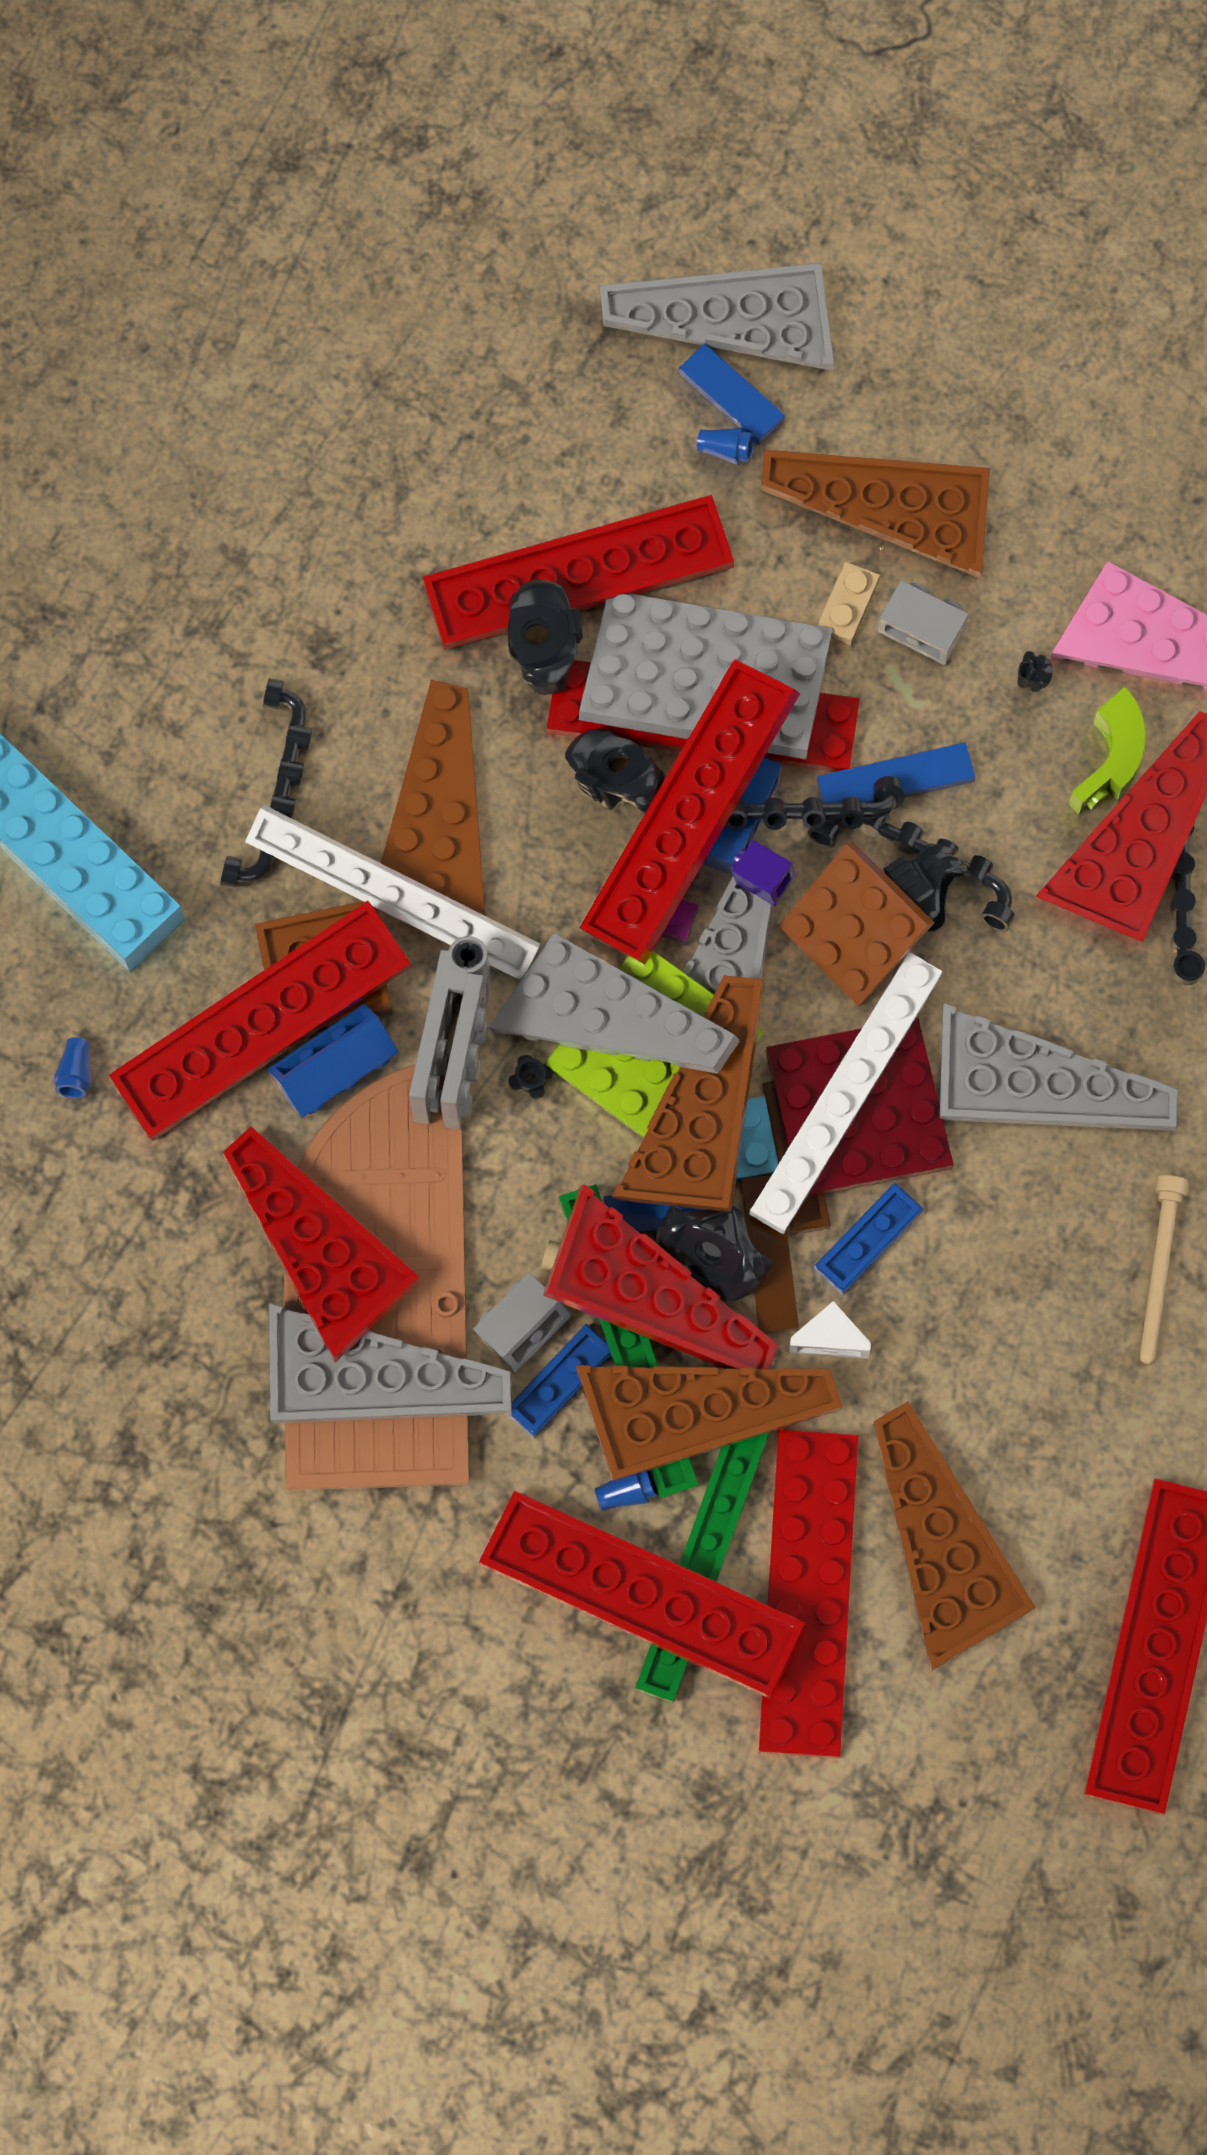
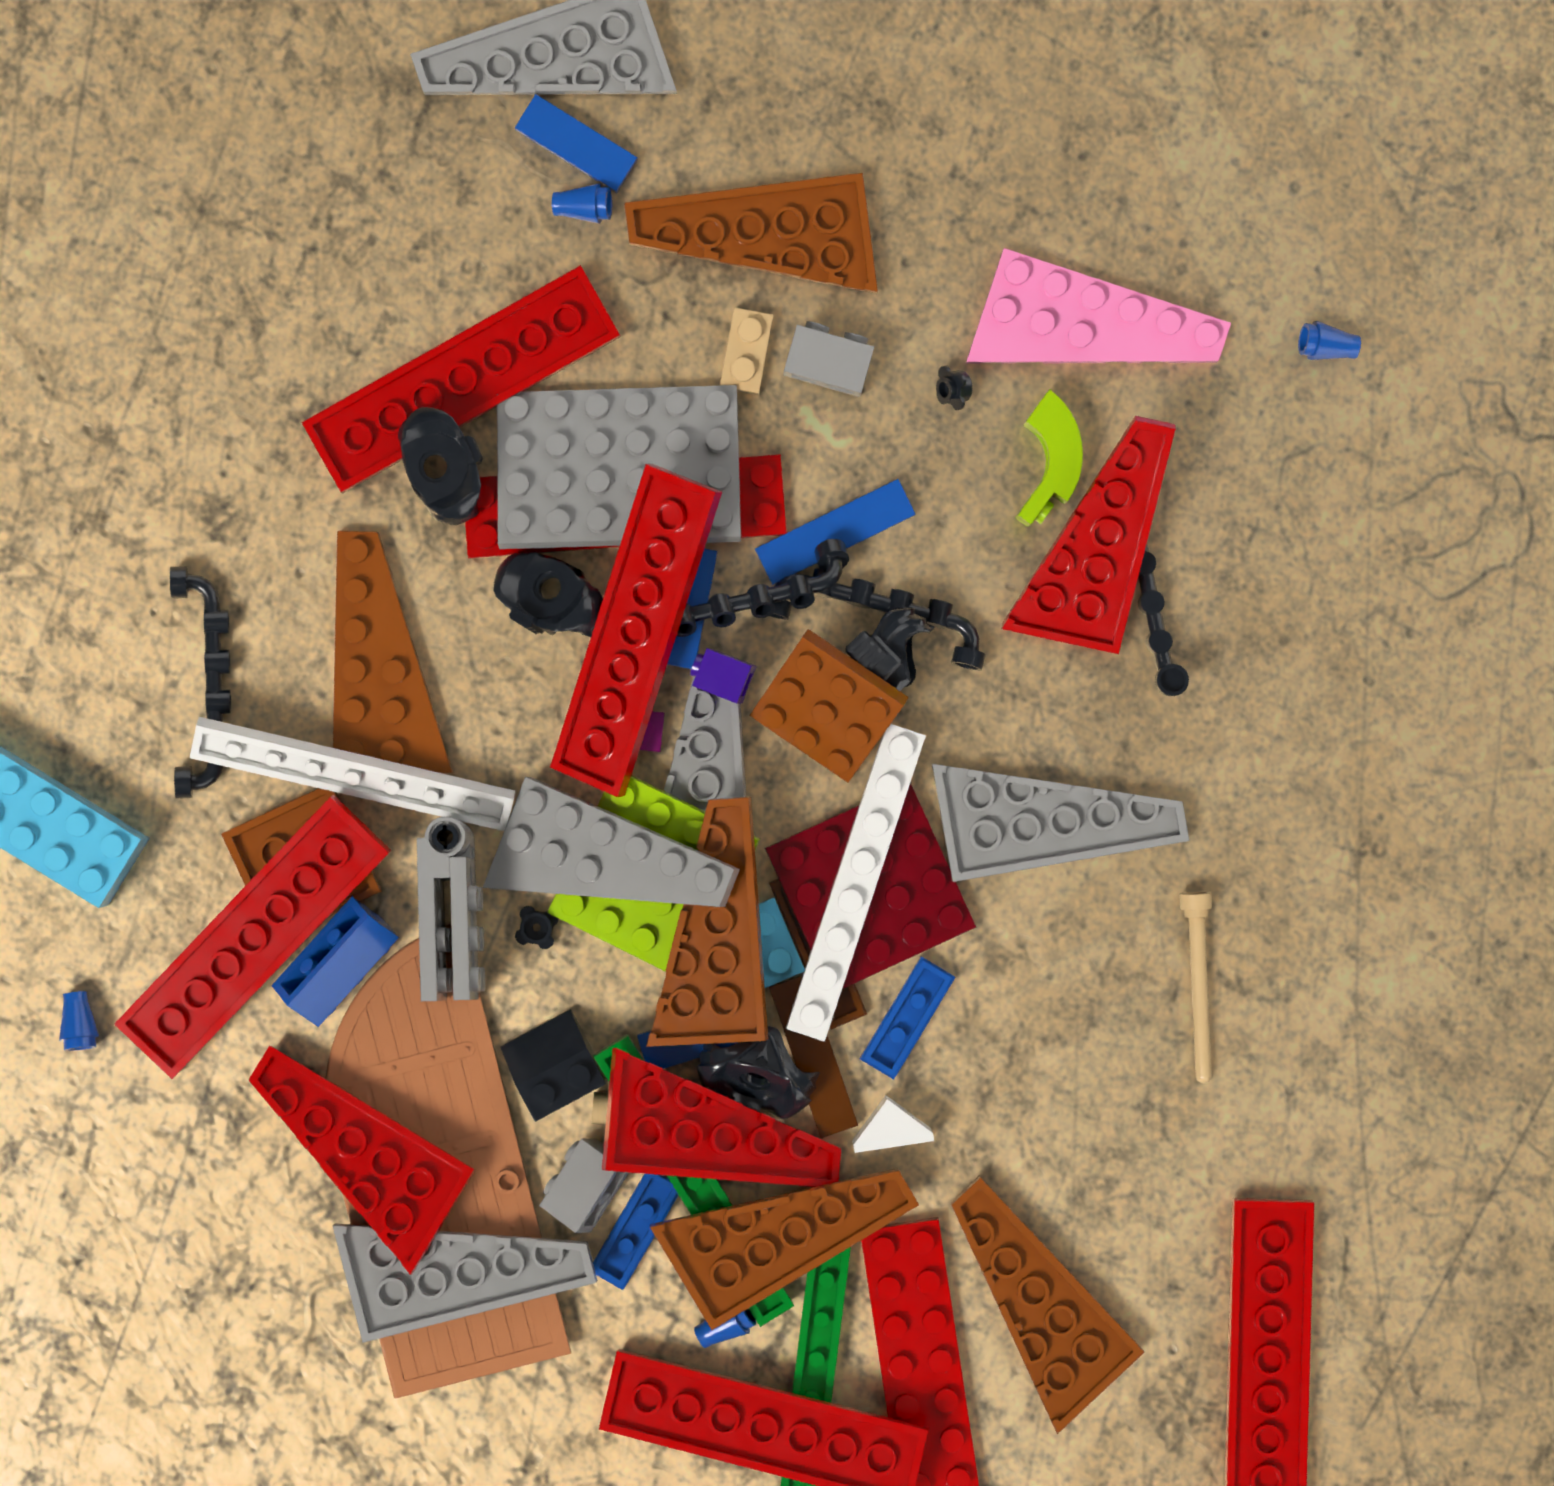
camera: 10 degrees left, 15 degrees up
none -> black slope [500,1009,608,1122]

